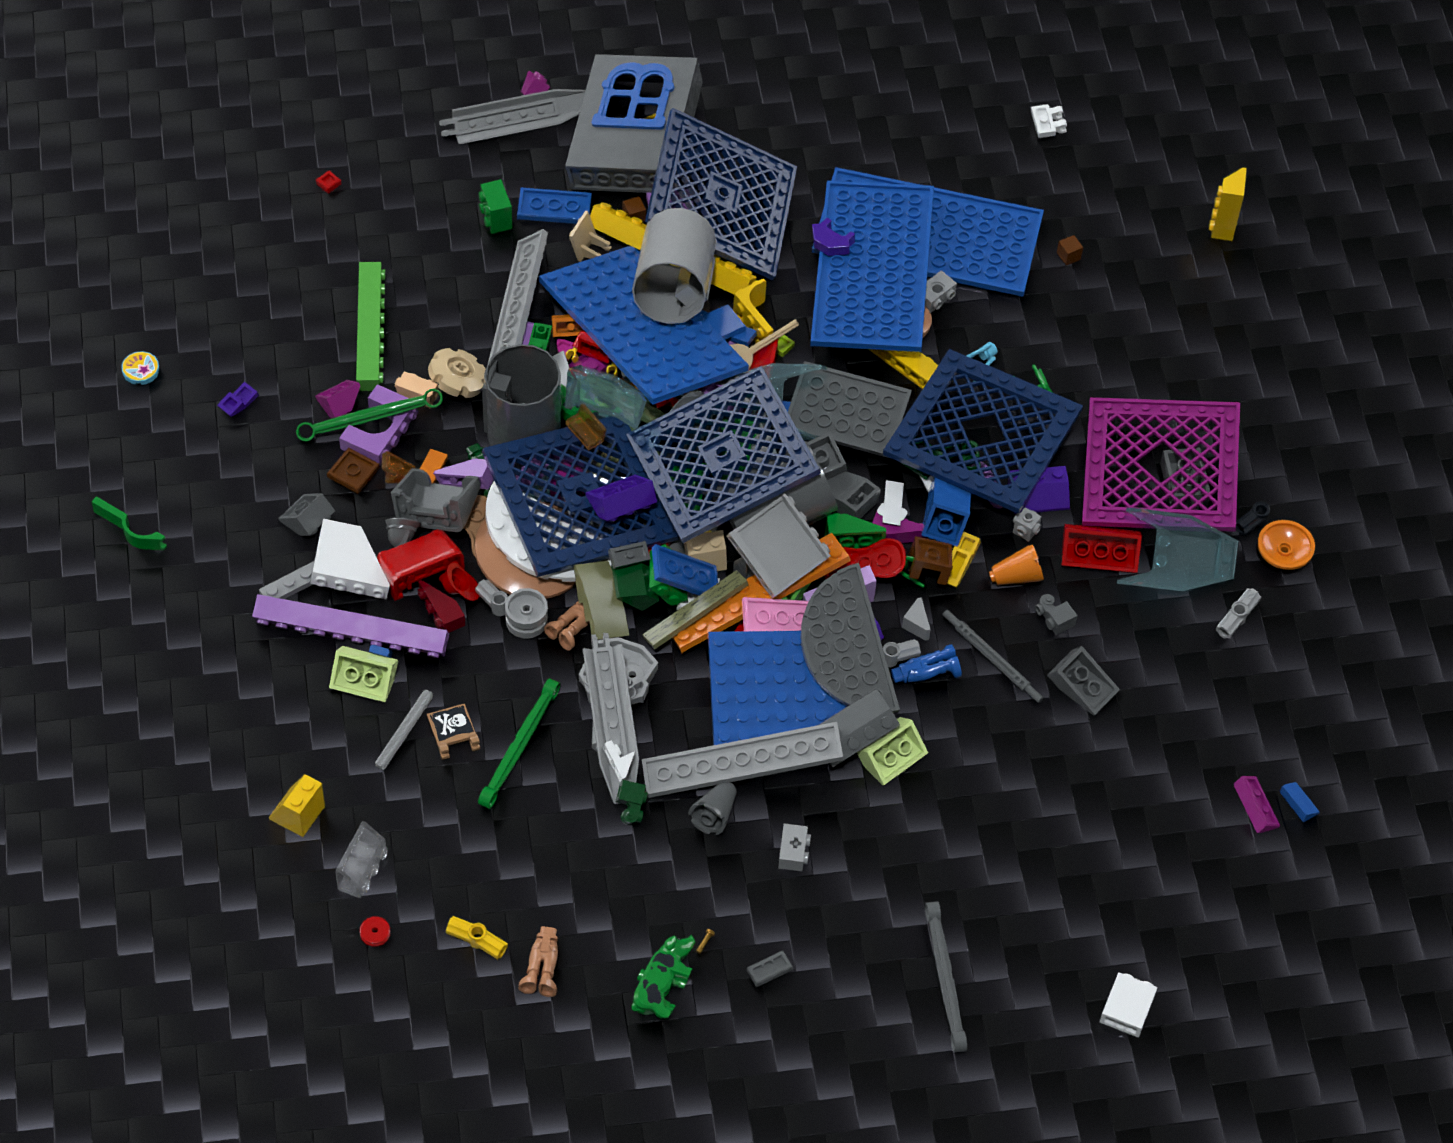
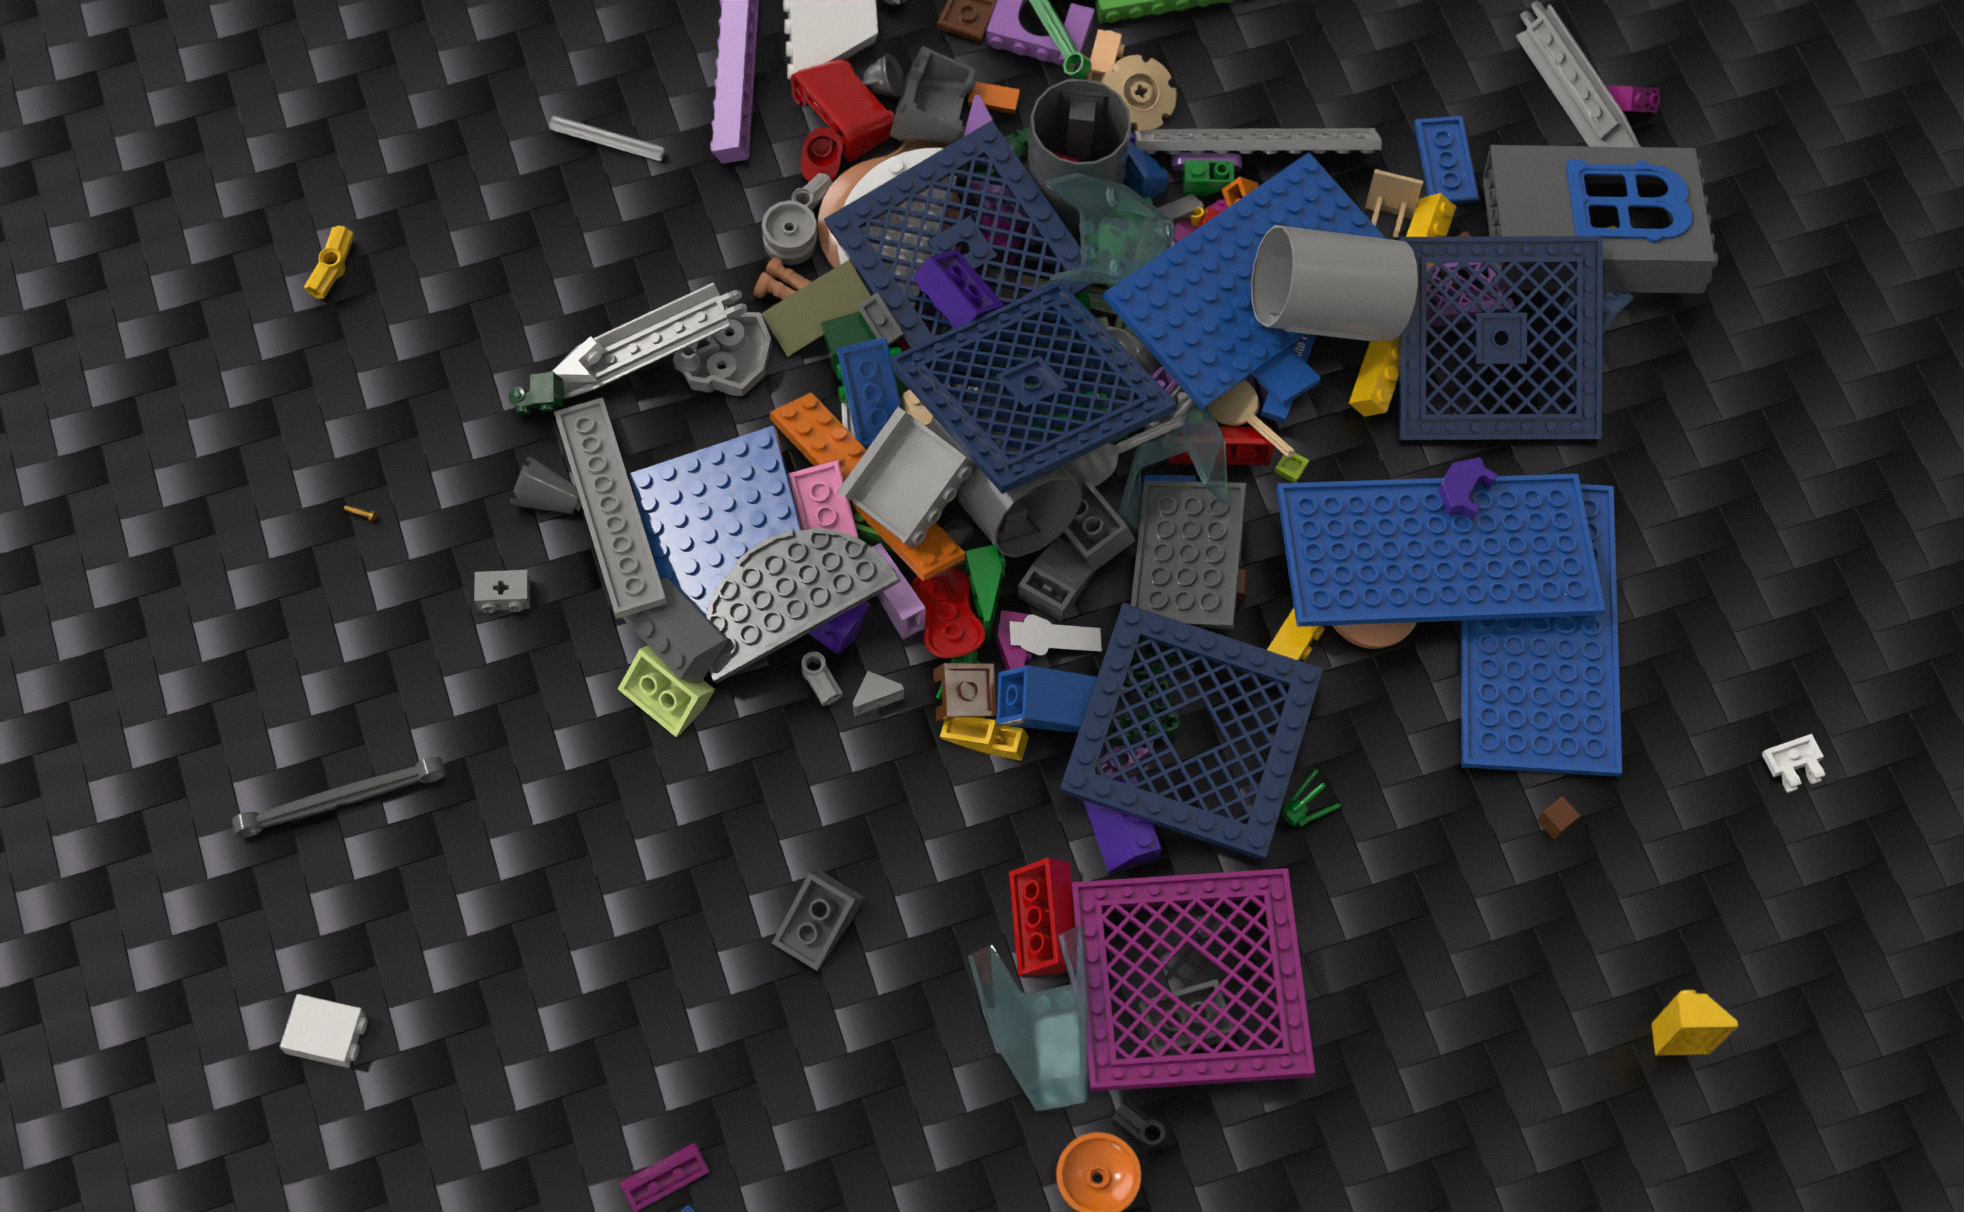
camera: 80 degrees right, 10 degrees up
yellow slope [269,774,325,837] -> none
yellowish green slope [329,646,398,702] -> none
clear slope [336,821,388,898] -> none
red piece [360,916,390,946] -> none
blue tile [369,644,393,658] -> none
clear orange slope [382,451,415,483] -> none
dark red slope [417,580,465,633] -> none
flag [427,703,480,760] -> none
green brick [478,180,512,234] -> none
green piece [478,678,561,809] -> none
nougat piece [518,926,558,997] -> none
clear orange panel [565,403,607,450] -> none
green animal [632,935,695,1019] -> none
olive tile [643,570,749,649] -> none
yellow bracket [733,279,773,344] -> none
dark grey plate [747,951,793,987] -> none
blue piece [891,644,962,683] -> none
light grey brick [925,270,957,313] -> none
dark grey axle [943,610,1044,703] -> none
medium azure plant [967,342,998,382] -> none
orange cone [989,545,1044,585] -> none
light grey brick [1013,508,1042,542] -> none
dark grey brick [1035,594,1078,635] -> none
light grey piece [1216,588,1261,639] -> none

